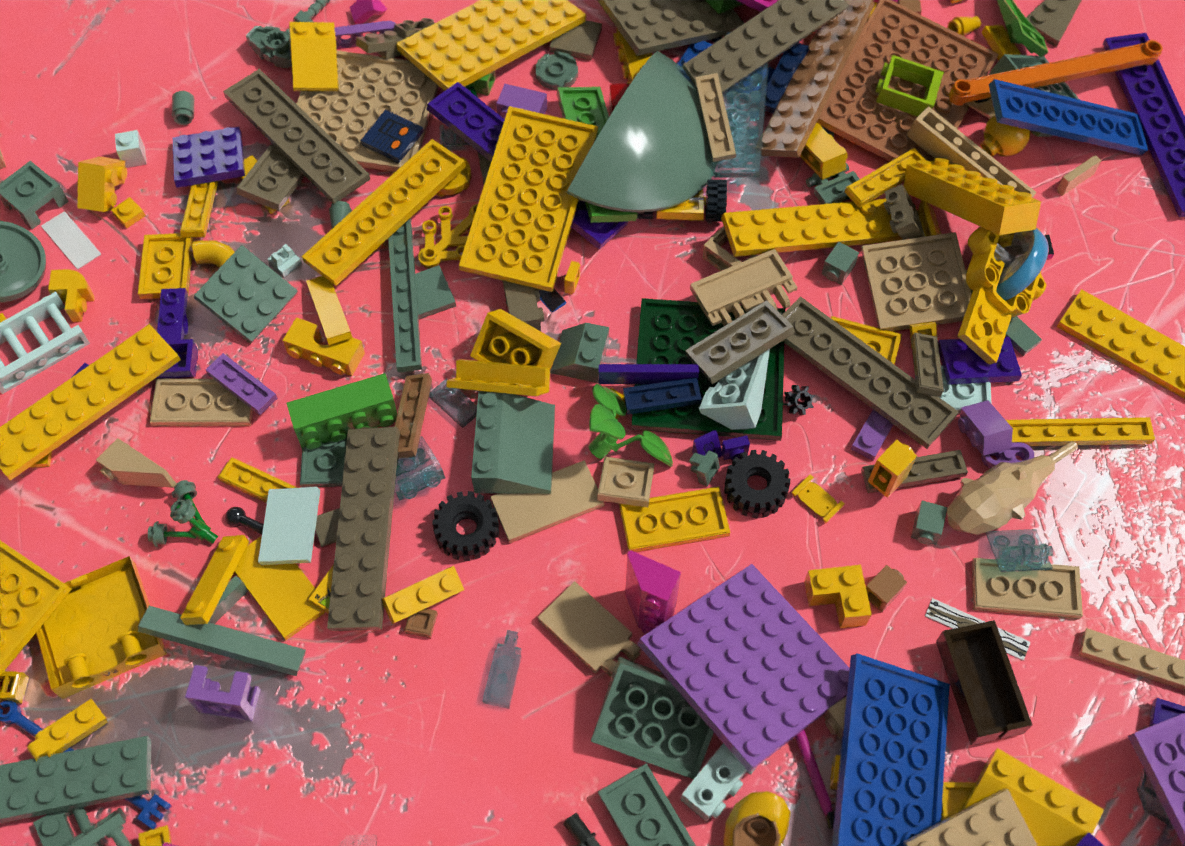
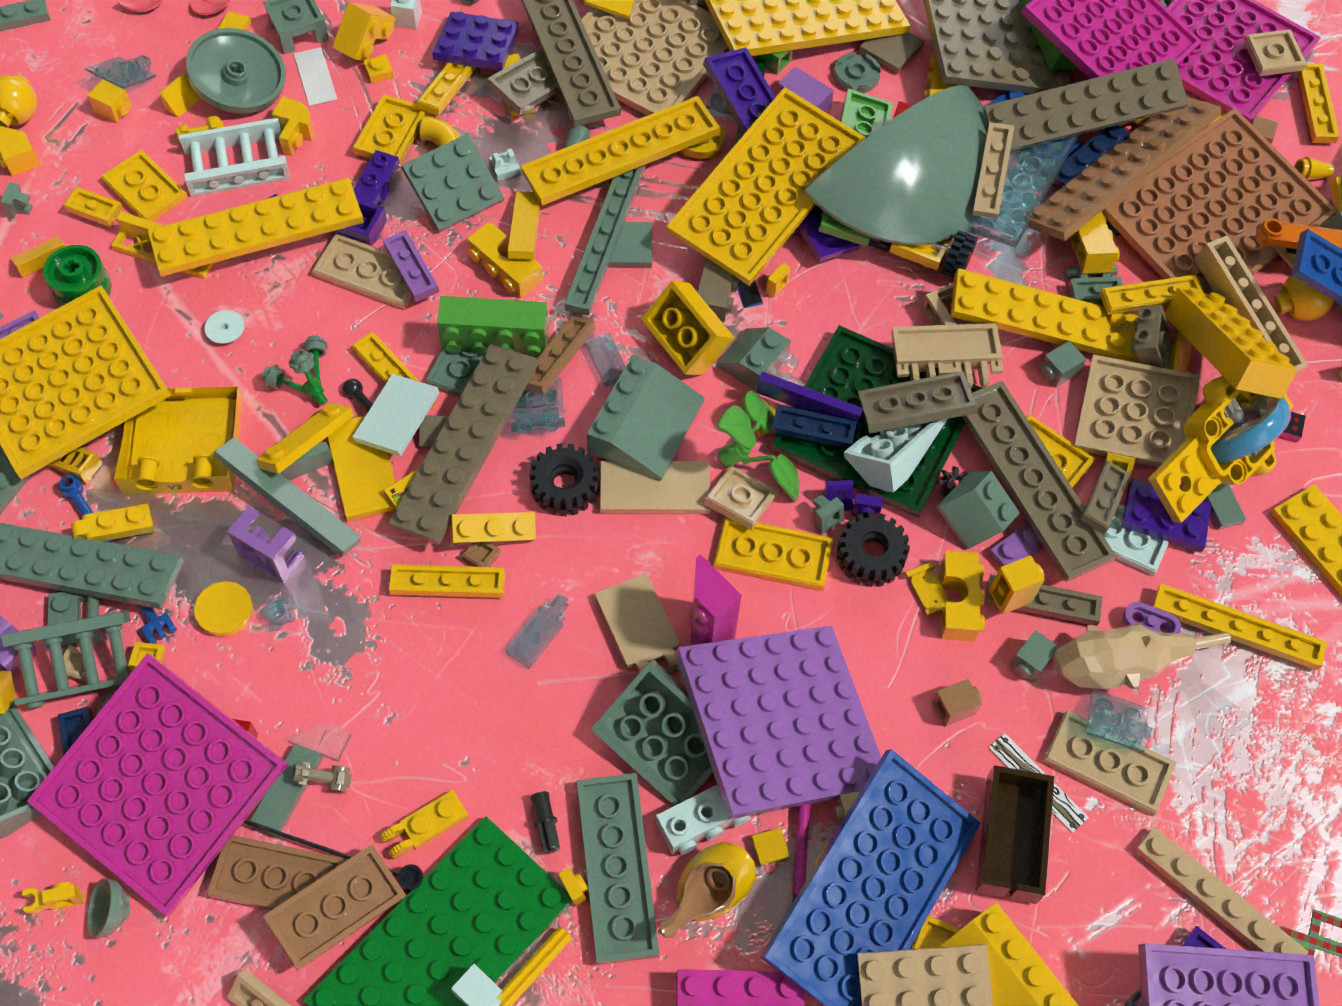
camera: 20 degrees right, 0 degrees up
tan slope [96,438,177,488] -> none
dark blue tile [360,109,424,163] -> none
yellow plant [418,204,478,269] -> none
yellow fence [447,359,550,396] -> none
yellow brick [804,565,872,628] -> none
lime window [875,55,944,116] -> none
medium lavender brick [958,400,1013,456] -> none
none -> yellow tile [194,581,254,637]
none -> light aqua piece [205,310,245,344]
none -> clear light blue plate [261,598,296,631]
none -> yellow plate [389,564,506,598]
none -> yellow tile [751,828,790,867]
none -> sand green slope [937,471,1020,549]
none -> yellow arch [941,550,985,642]

